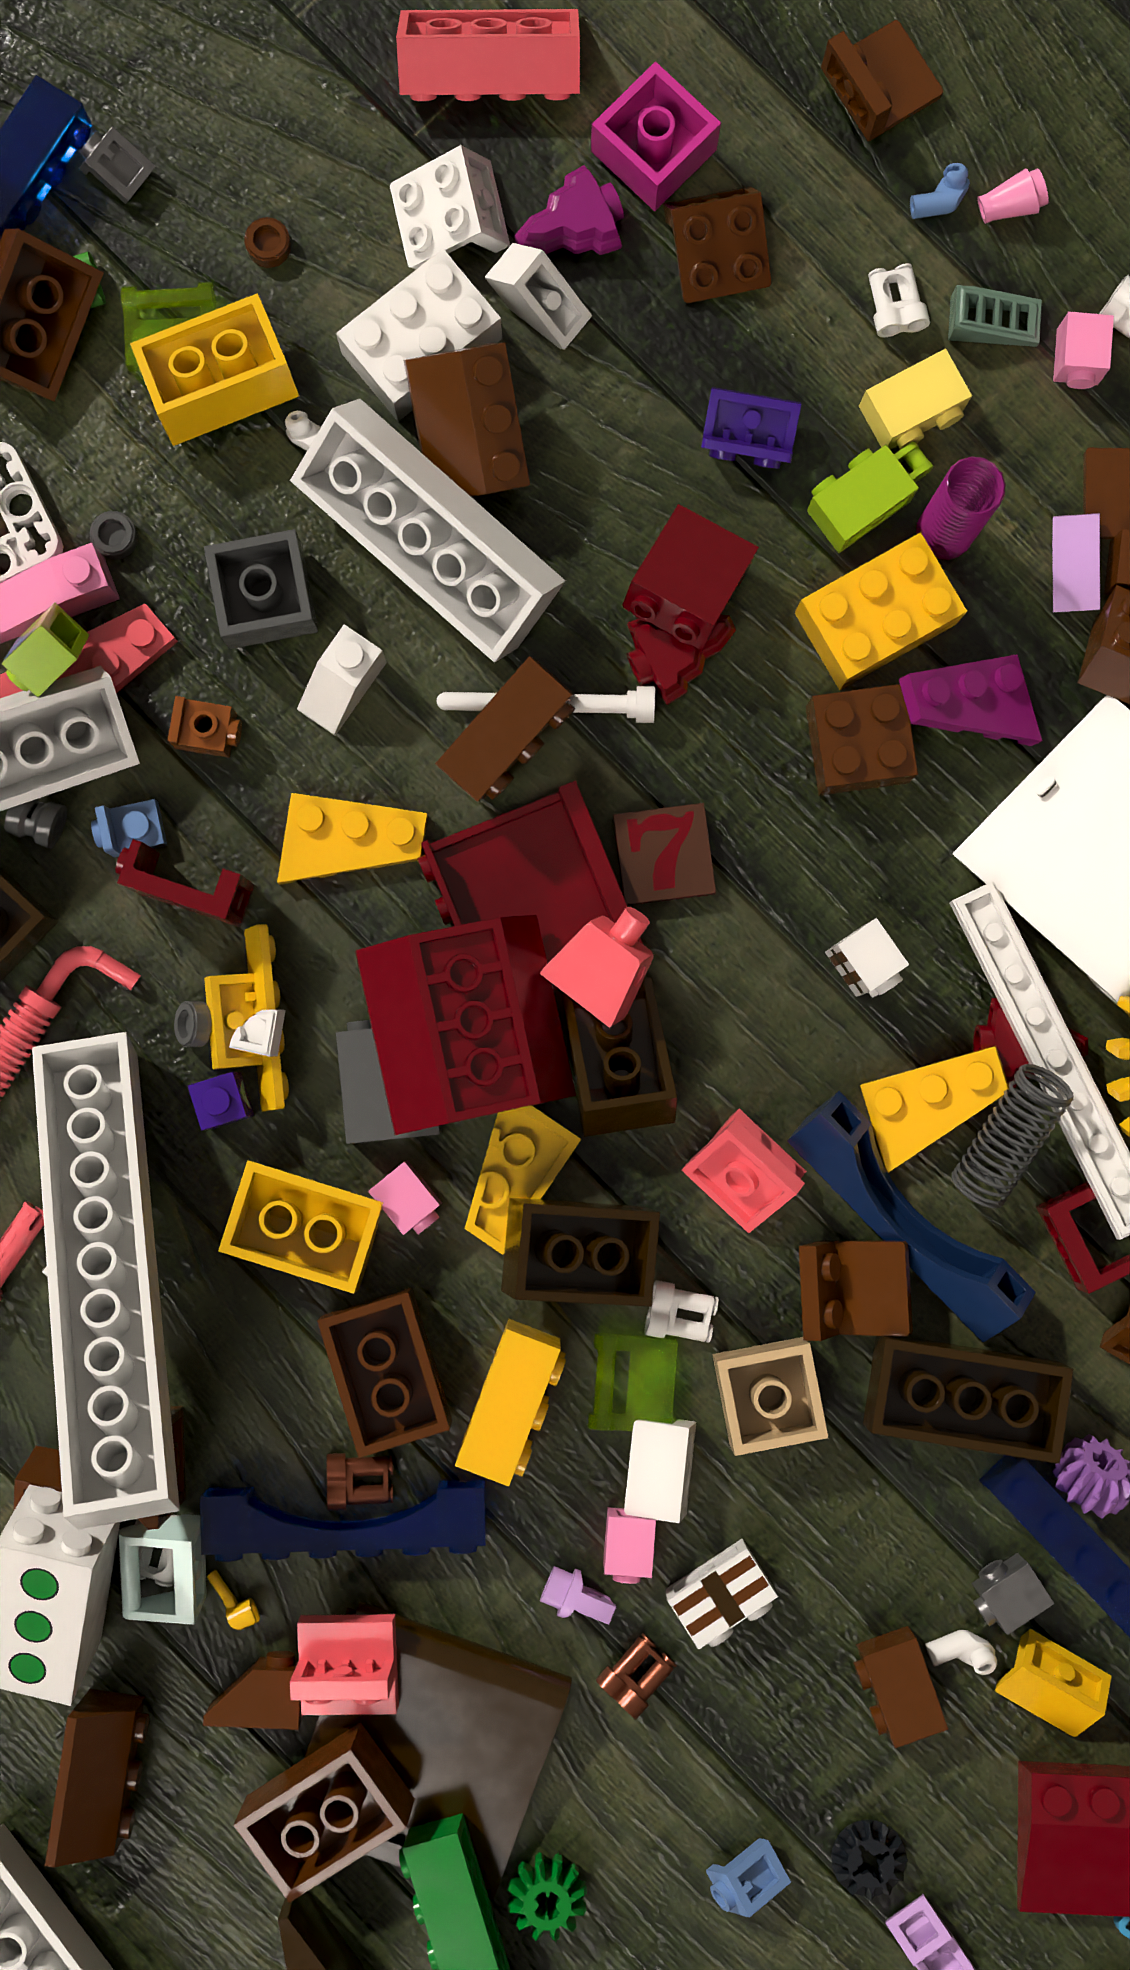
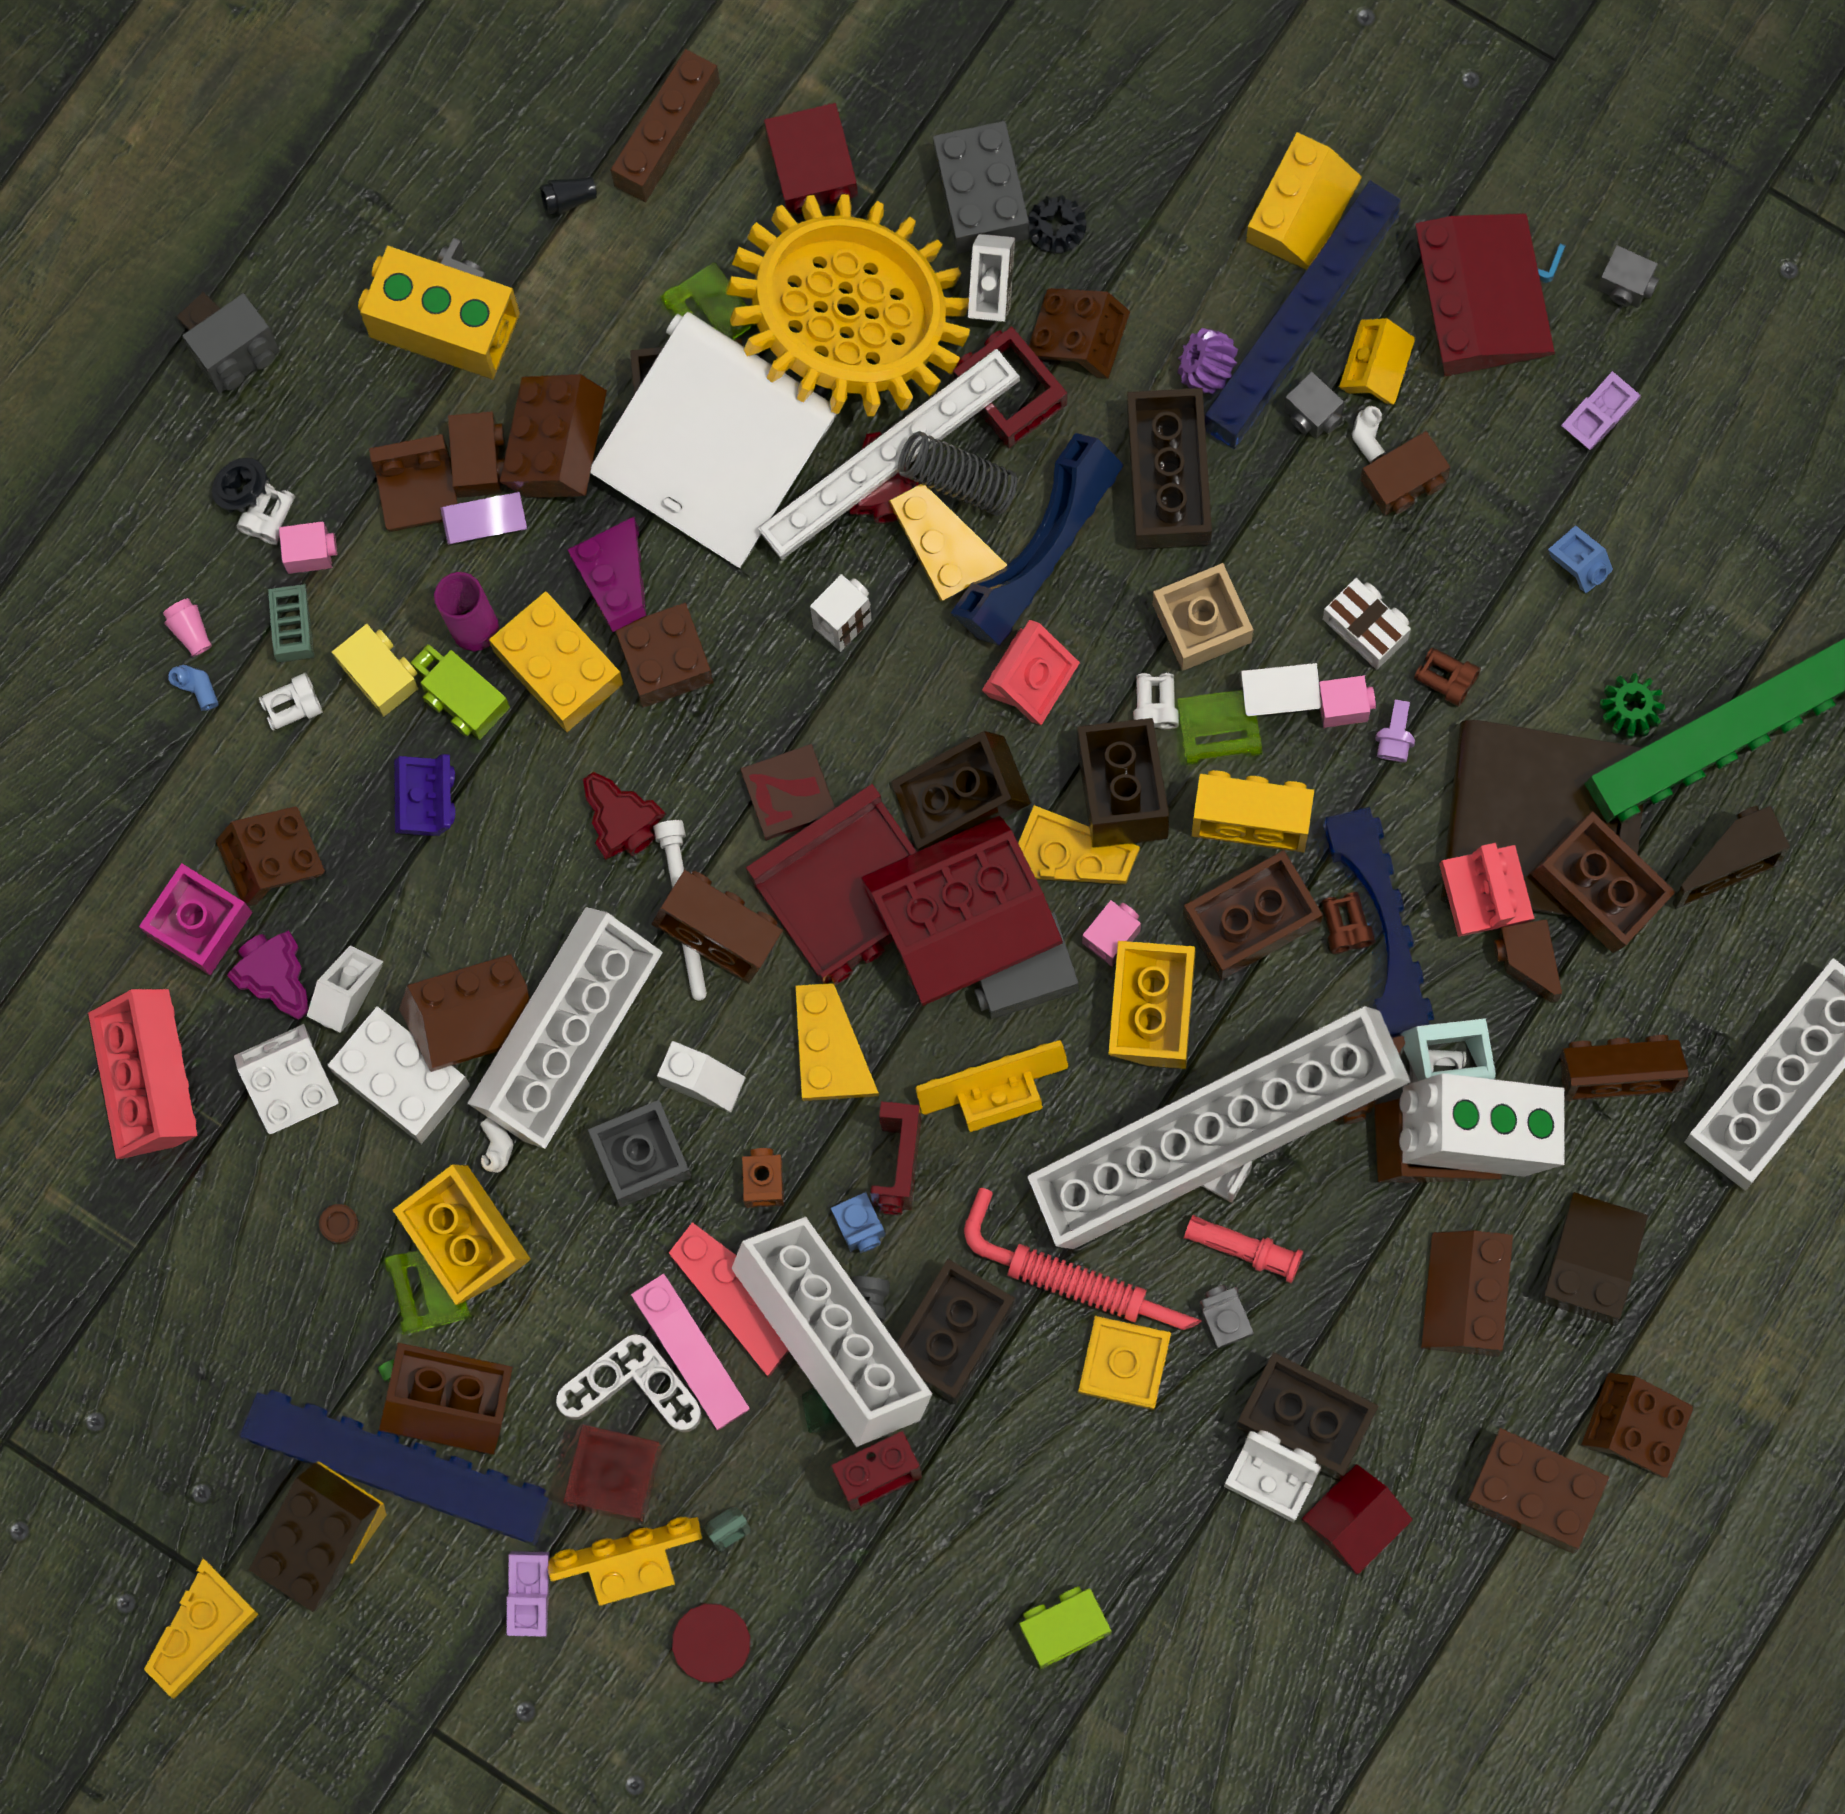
camera: 90 degrees left, 10 degrees down
lime brick [2,602,89,697] -> none
flat silver bracket [79,126,156,204] -> none
dark grey tile [90,511,138,560] -> none
dark grey tile [174,1001,212,1047] -> none
dark purple brick [188,1072,255,1131] -> none
yellow hand [207,1570,260,1630] -> none
white tile [229,1010,286,1057] -> none
coral torso [540,907,654,1028] -> none
dark red panel [622,504,759,649] -> none
reddish brown bracket [799,1240,913,1341] -> none
reddish brown bracket [821,20,943,142] -> none
black gear [831,1820,908,1901] -> none

